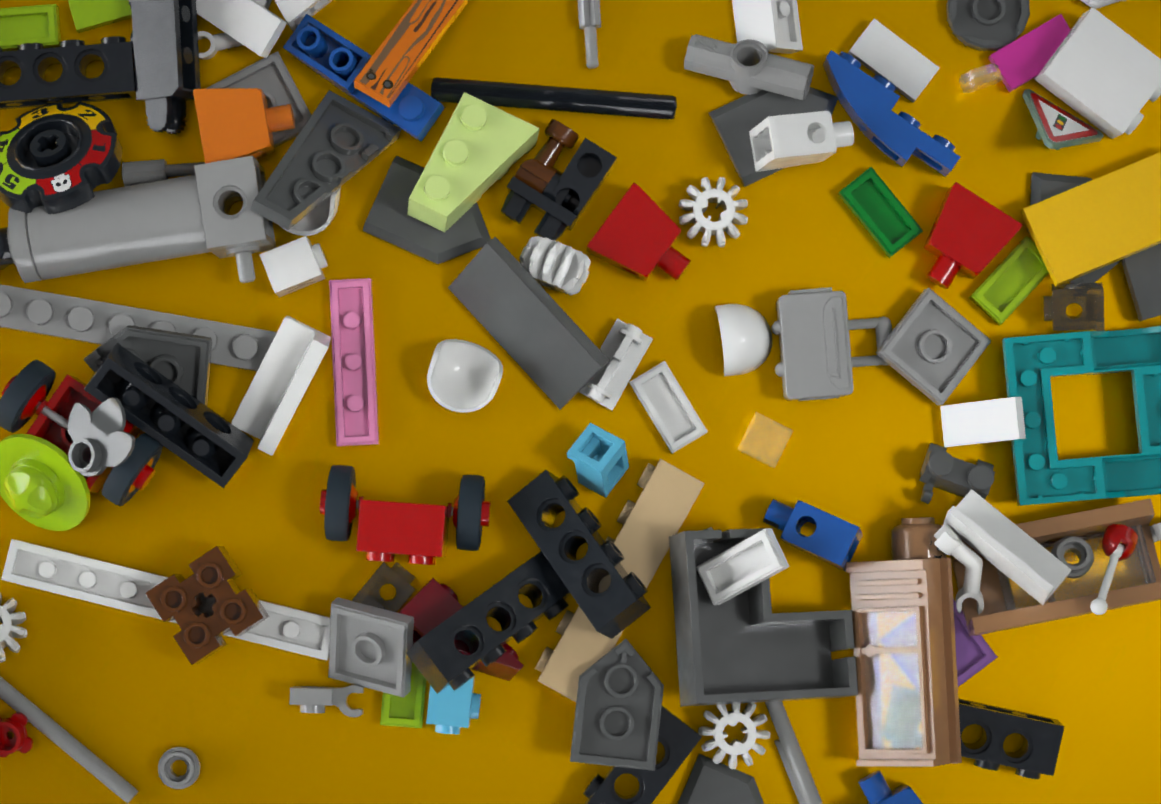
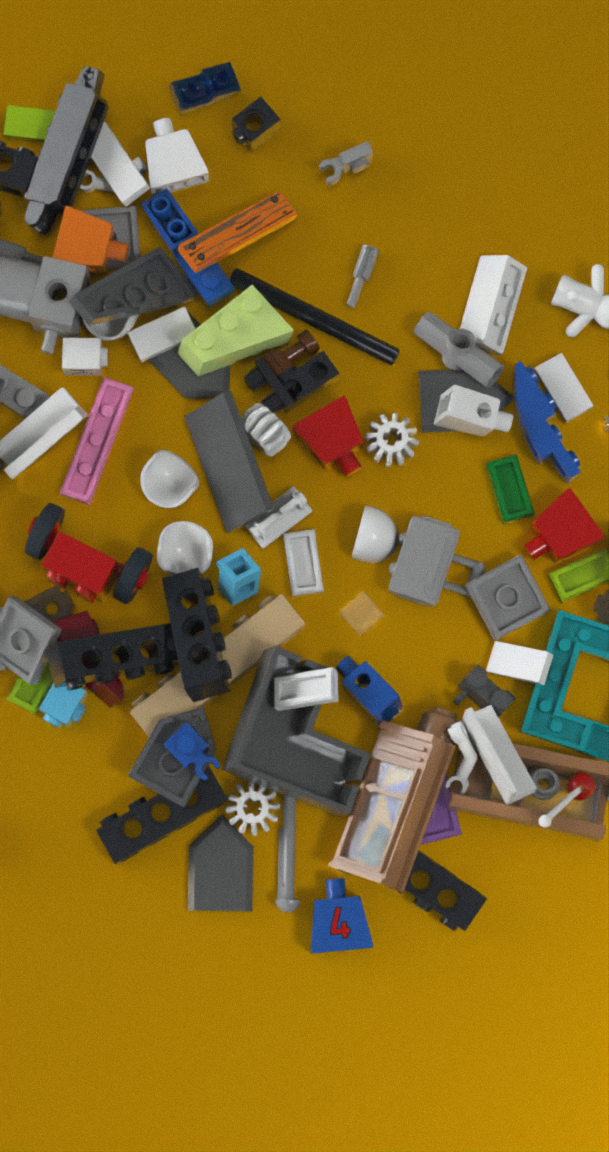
camera: 20 degrees right, 5 degrees down
none -> white tile [128,306,195,363]
none -> white helmet [157,521,213,575]
none -> blue plate [163,722,220,781]

